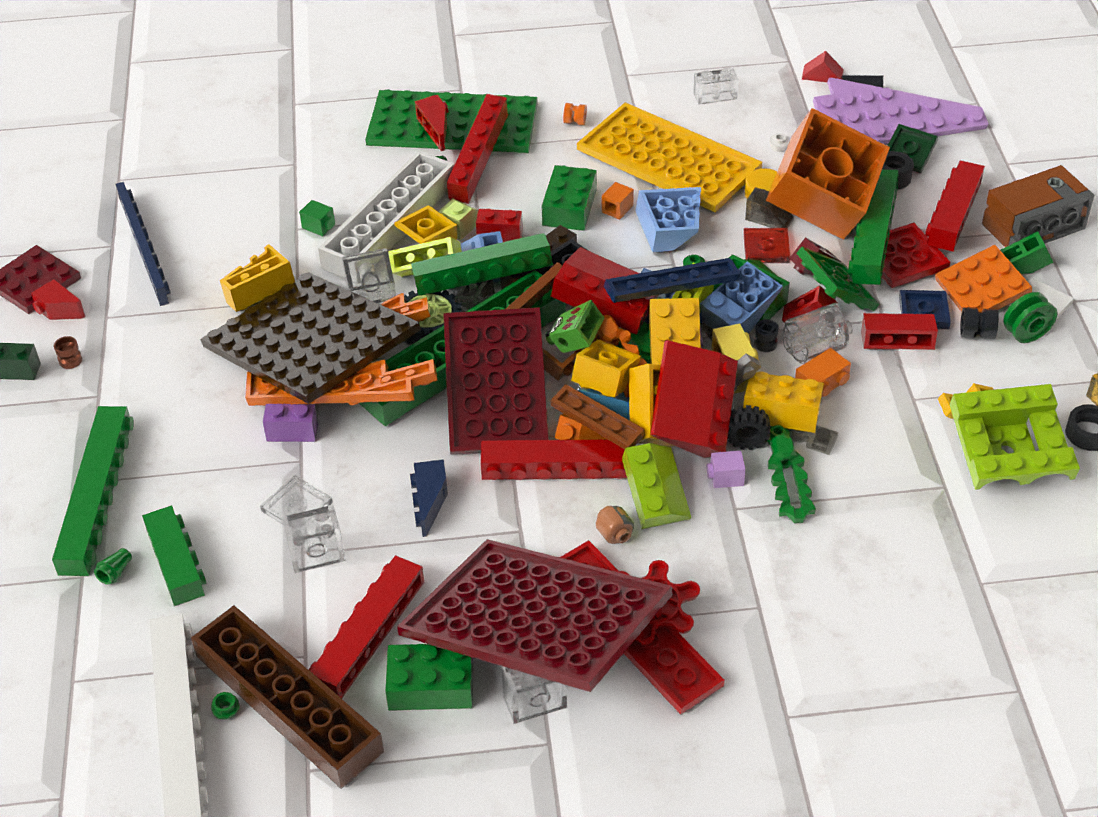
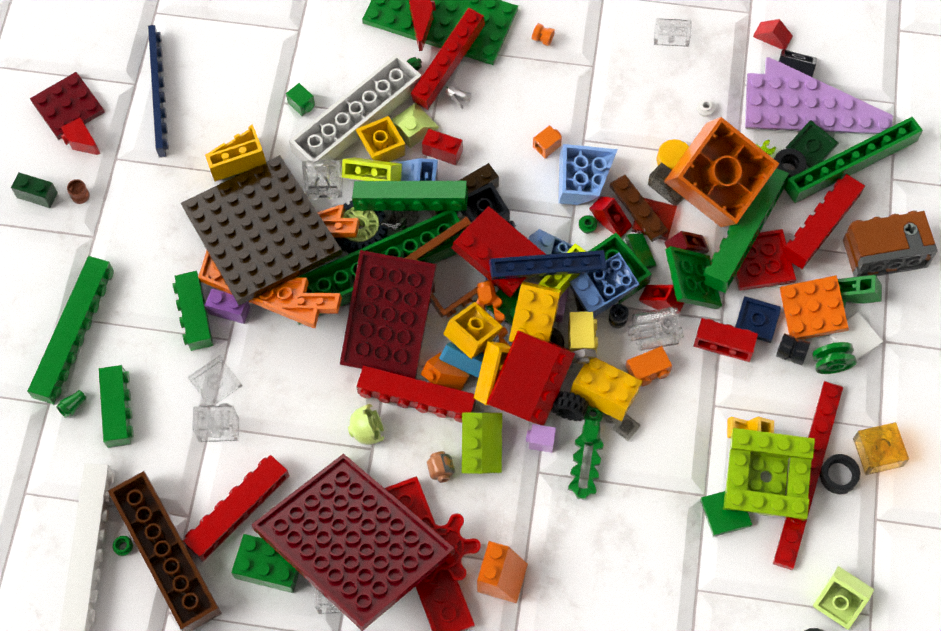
camera: 15 degrees right, 20 degrees up
dark blue slope [410,459,448,537] -> none
green brick [541,165,597,231] -> none
bright green torso [545,300,604,353] -> none
dark orange plate [550,384,645,449] -> none
yellow plate [577,102,762,213] -> none
none -> green brick [172,270,214,351]
none -> yellowish green cylinder [348,404,384,445]
none -> flat silver piece [446,84,472,109]
none -> orange slope [477,541,528,603]
none -> red slope [589,196,632,237]
none -> reddish brown plate [609,174,668,242]
none -> green tile [700,491,752,537]
none -> red plate [773,381,843,570]
none -> green brick [785,116,923,203]

